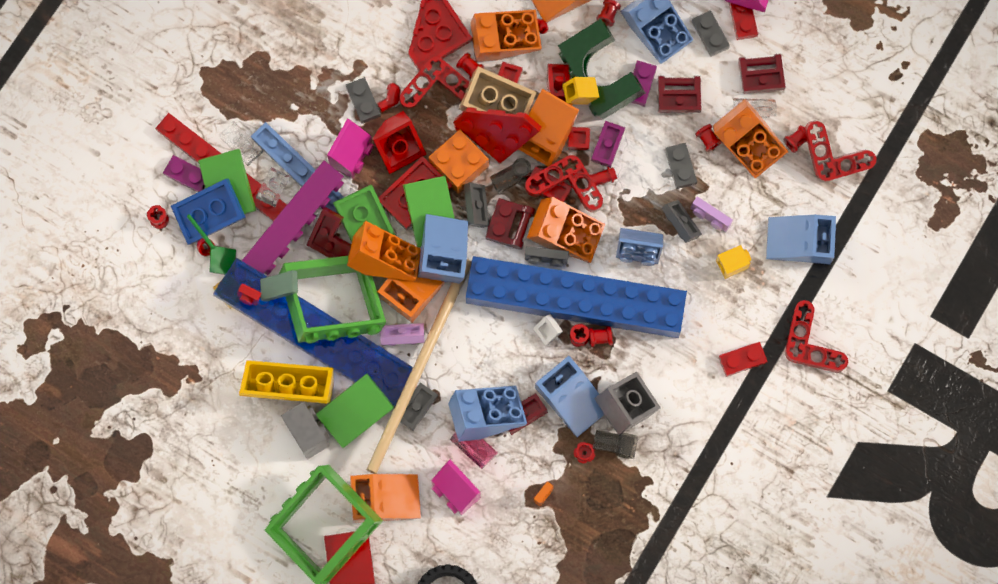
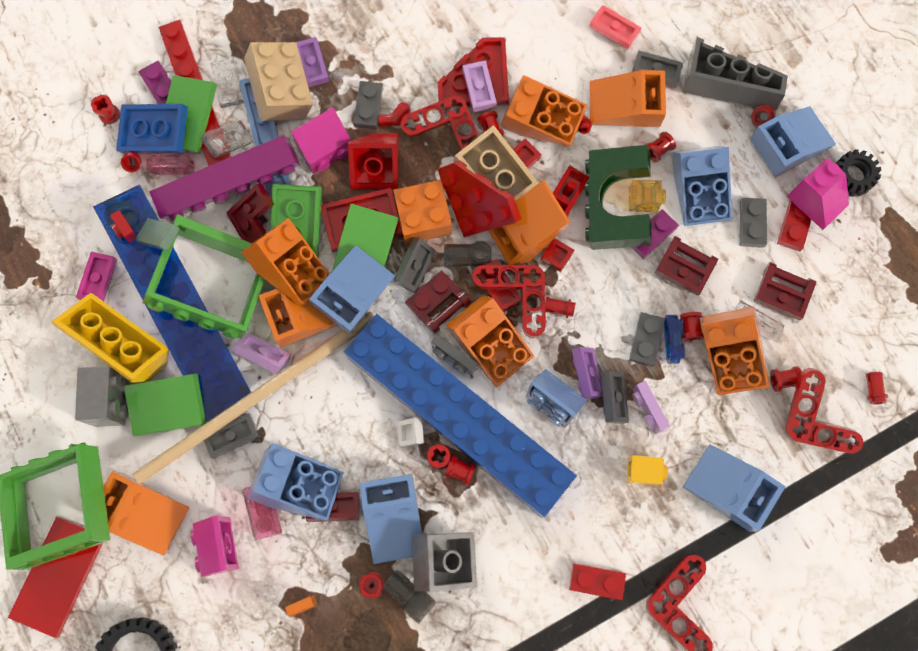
camera: 30 degrees right, 0 degrees up
green piece [187,214,236,276] -> none
yellow brick [562,77,599,105] -> none
magenta plate [591,121,625,168] -> none
none -> dark pink plate [75,252,118,302]
none -> clear pink plate [146,154,195,175]
none -> tan brick [244,42,313,121]
none -> medium lavender plate [296,37,330,87]
none -> lavender plate [462,61,497,112]
none -> medium lavender plate [572,347,603,399]
none -> clear yellow brick [628,180,666,212]
none -> clear blue plate [664,315,685,364]
none -> red pin [865,372,888,405]

